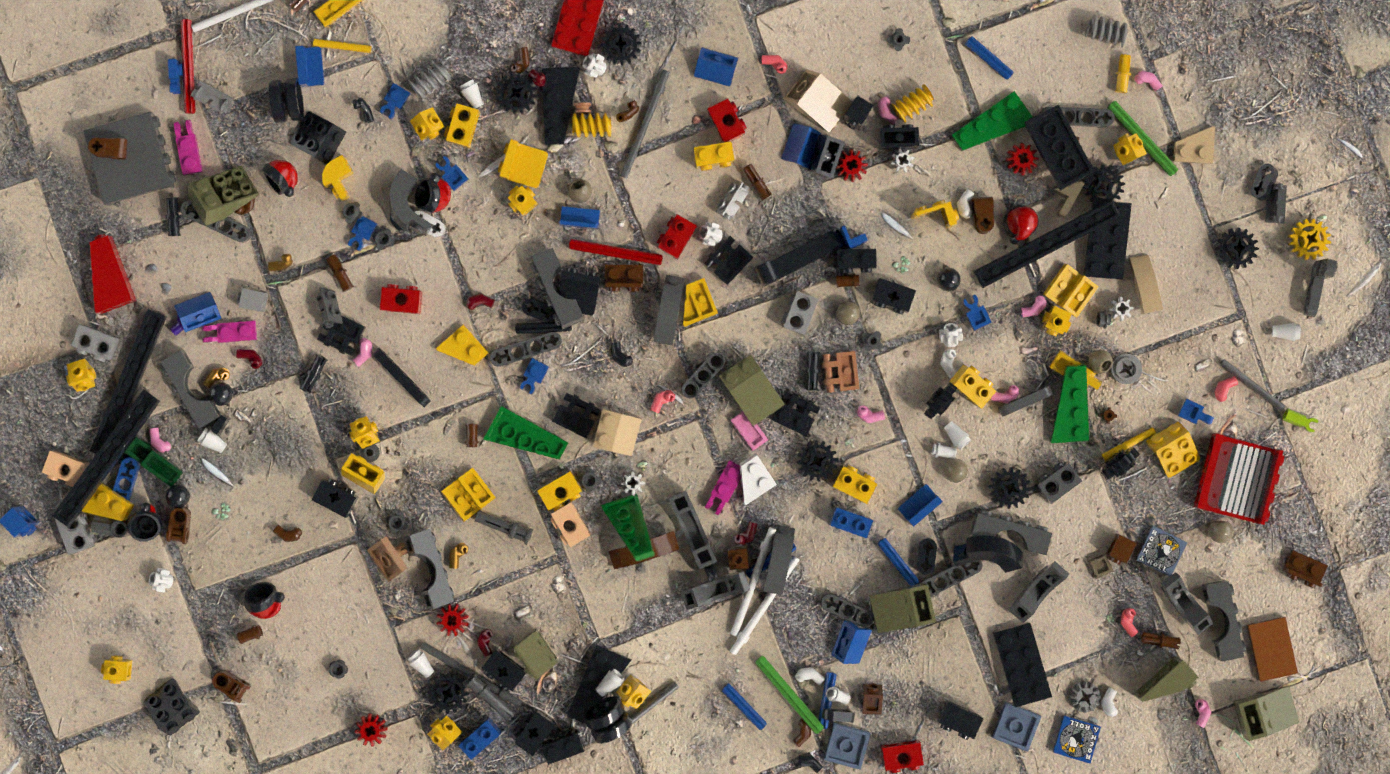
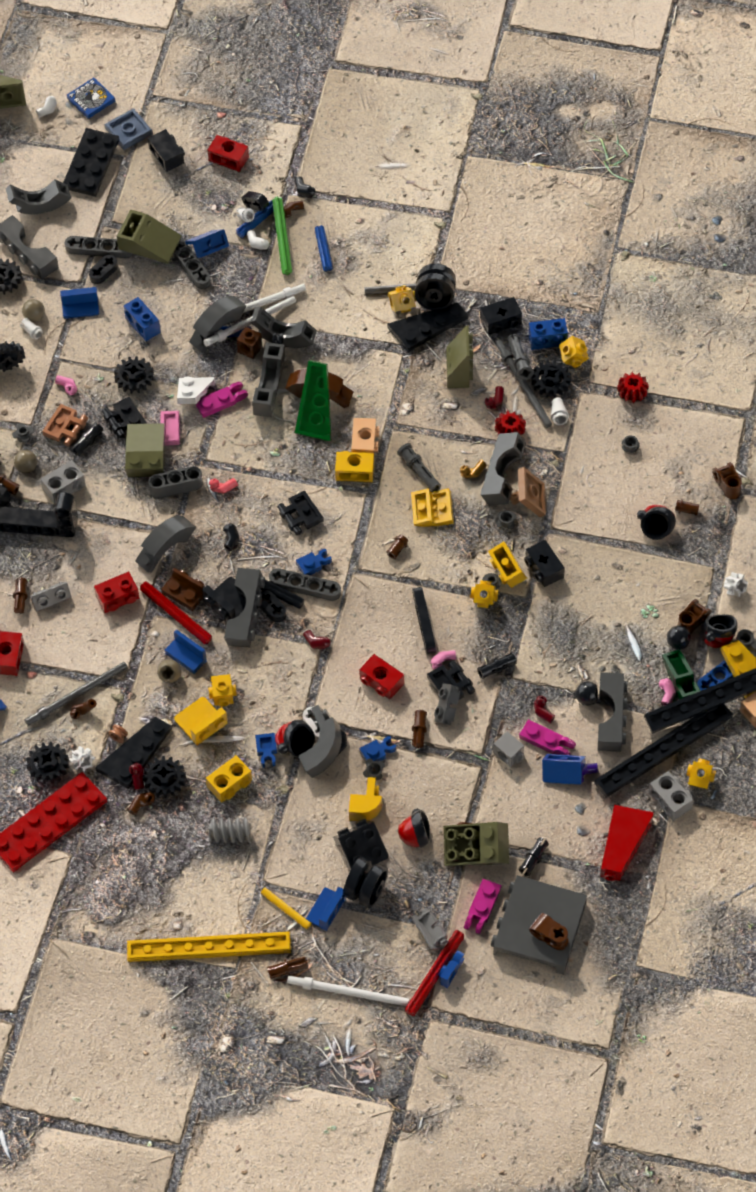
camera: 145 degrees left, 30 degrees down
dark grey beam [180,201,251,243] -> none
white cone [197,428,227,453] -> none
pearl gold arm [202,368,230,388] -> none
black tile [211,415,231,435] -> none
pearl gold arm [268,254,293,272] -> none
reddish brown arm [273,525,302,542] -> none
black arm [352,97,374,123] -> none
dark grey plate [373,228,395,250] -> none
blue plate [380,83,411,119] -> none
yellow brick [410,107,444,141] -> none
yellow wing [436,324,489,366] -> none
white cone [460,79,484,109] -> none
black brick [482,648,526,691] -> none
green wing [483,406,569,460] -> none
black brick [542,731,585,765] -> none
yellow piece [572,113,611,138] -> none
dark grey plate [578,469,601,492] -> none
tan slope [593,409,642,456] -> none
white cone [596,669,624,697] -> none
white gear [621,471,646,496] -> none
yellow wing [683,278,718,327] -> none
yellow brick [694,142,735,171] -> none
white gear [699,222,722,246] -> none
black plate [704,236,754,285] -> none
dark red arm [734,522,758,546] -> none
sand blue tile [824,722,871,770] -> none
yellow brick [832,465,877,504] -> none
reddish brown bracket [862,683,883,715] -> none
blue axle [878,538,919,586] -> none
white cone [944,421,971,450] -> none
black arch [953,535,1023,573] -> none
light grey gear [1070,682,1101,713] -> none

